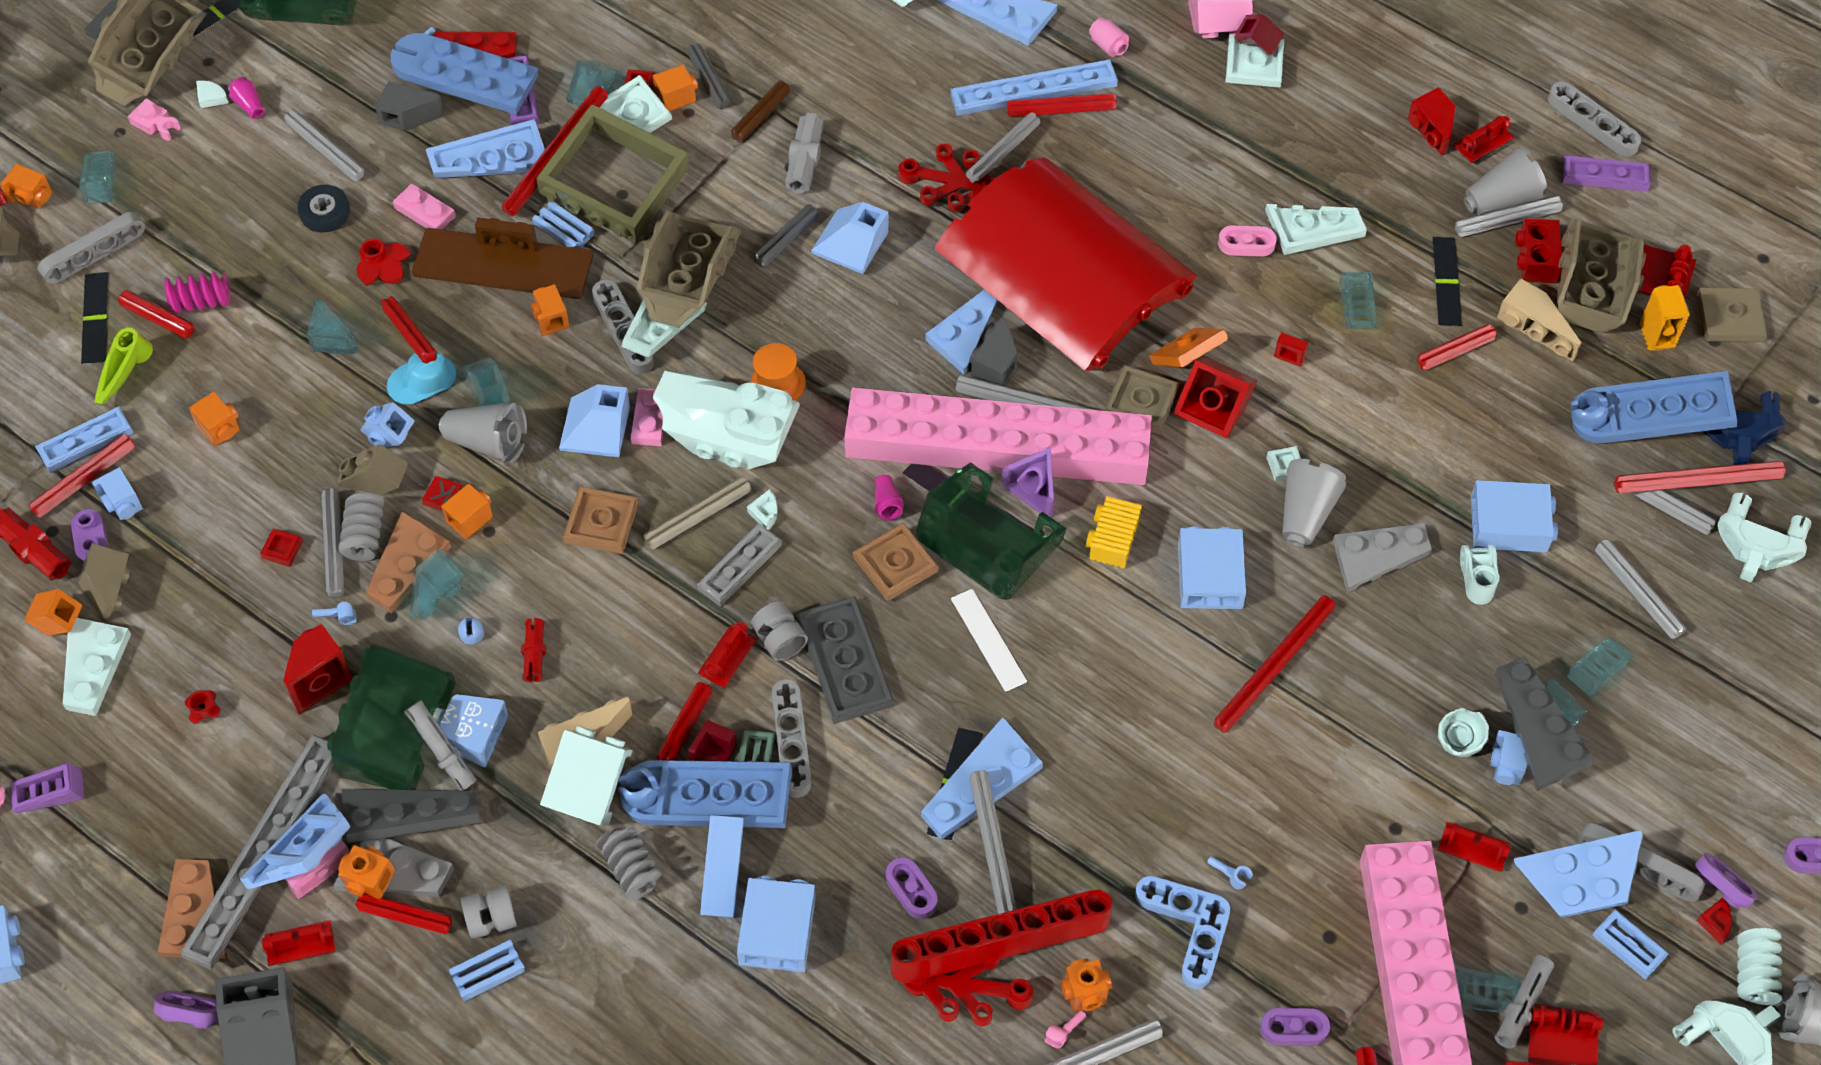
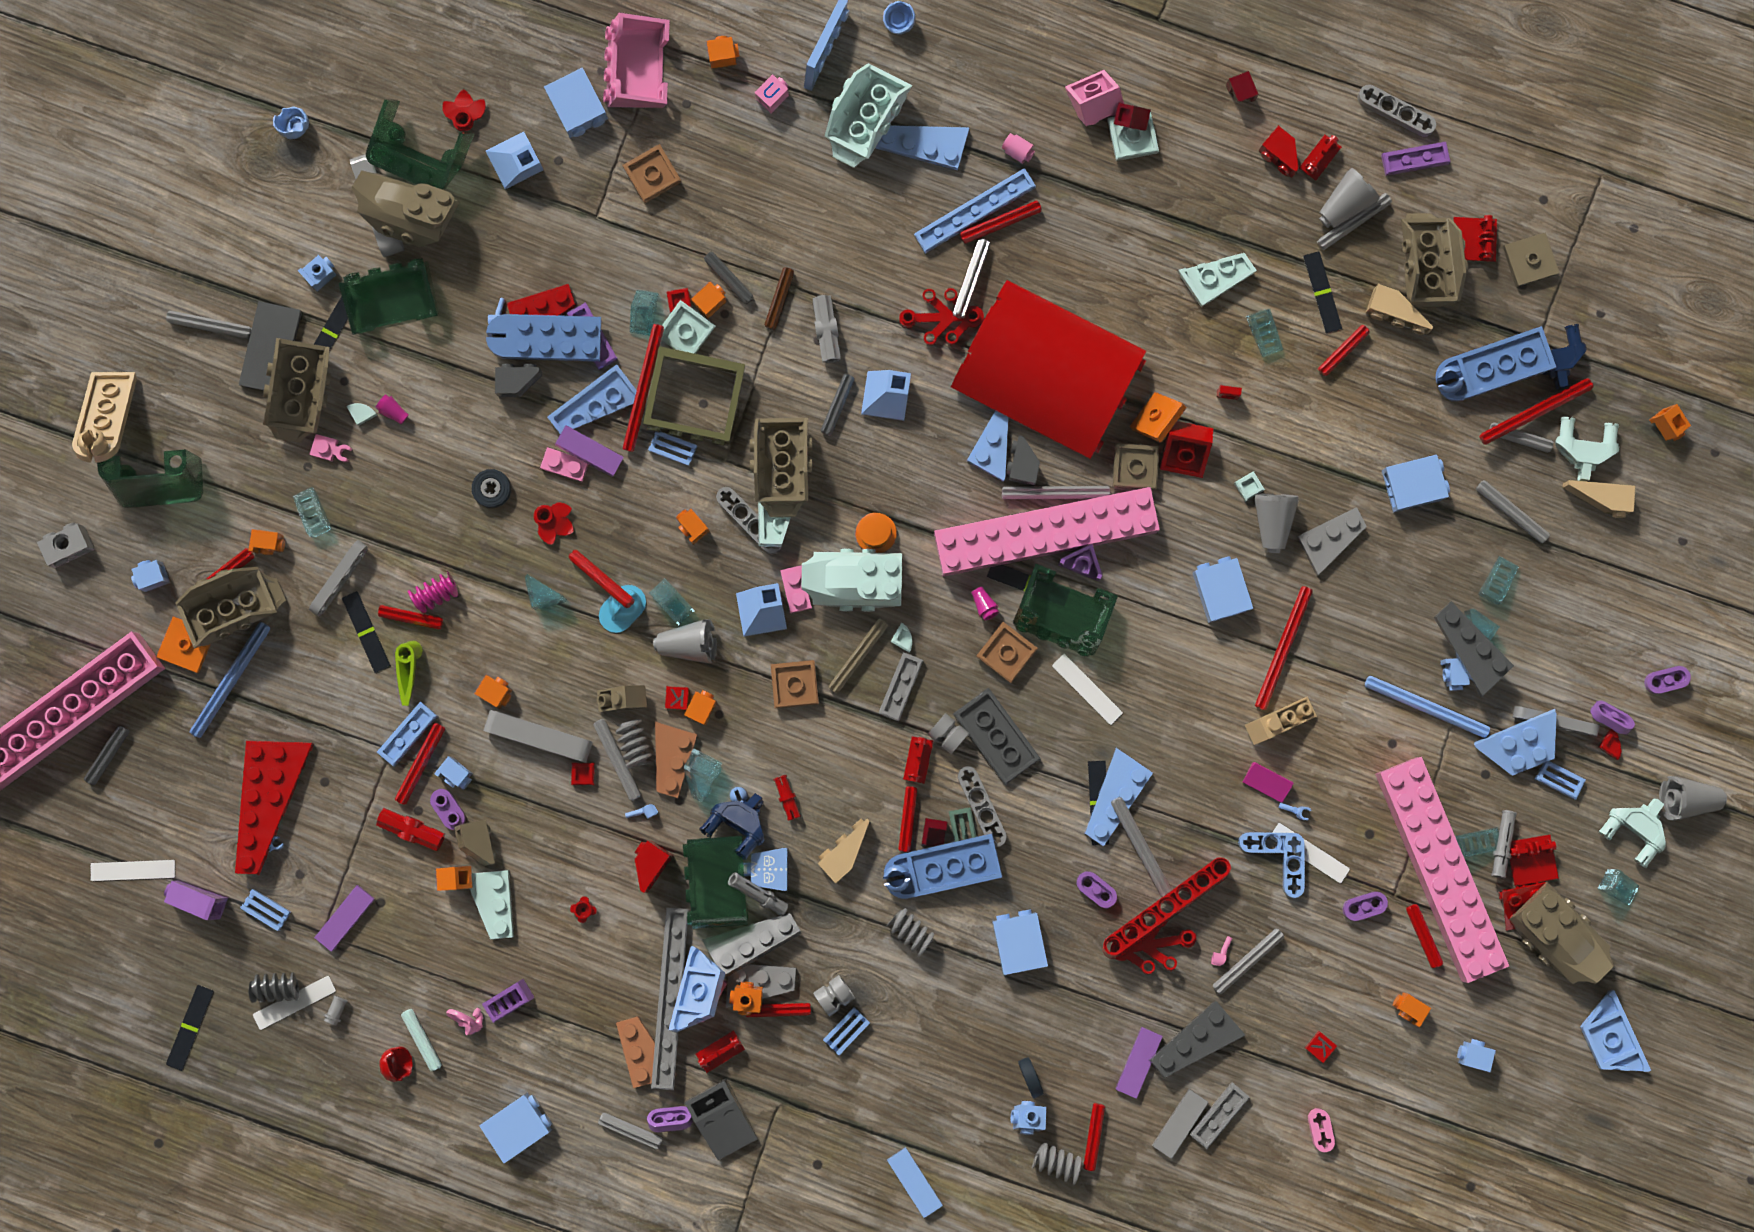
camera: 15 degrees left, 25 degrees up
light grey axle [284,110,366,182] -> none
light blue brick [360,402,415,448] -> none
reddish brown bracket [412,217,594,299] -> none
light aqua panel [540,726,633,826] -> none
light blue tile [700,815,744,918] -> none
orange brick [1061,959,1112,1013] -> none
yellow brick [1086,496,1142,569] -> none
bright pink plate [1218,226,1277,256] -> none
light aqua hair [1438,708,1489,757] -> none
red hinge [1438,821,1511,872] -> none
light aqua piece [1460,545,1499,605] -> none
red brick [1515,218,1562,284] -> none
light orange brick [1639,285,1690,351] -> none
light aqua piece [1737,928,1782,1005] -> none
none -> light grey beam [483,710,593,763]
none -> medium lavender tile [555,425,623,477]
none -> light grey axle [598,1112,663,1150]
none -> dark blue connector [699,793,765,860]
none -> dark red panel [1226,71,1259,103]
none -> dark pink slope [1242,762,1294,803]
none -> tan slope [1245,696,1317,745]
none -> white sticker [1270,823,1350,883]
none -> light blue axle [1364,676,1490,738]
none -> tan slope [1563,480,1635,518]

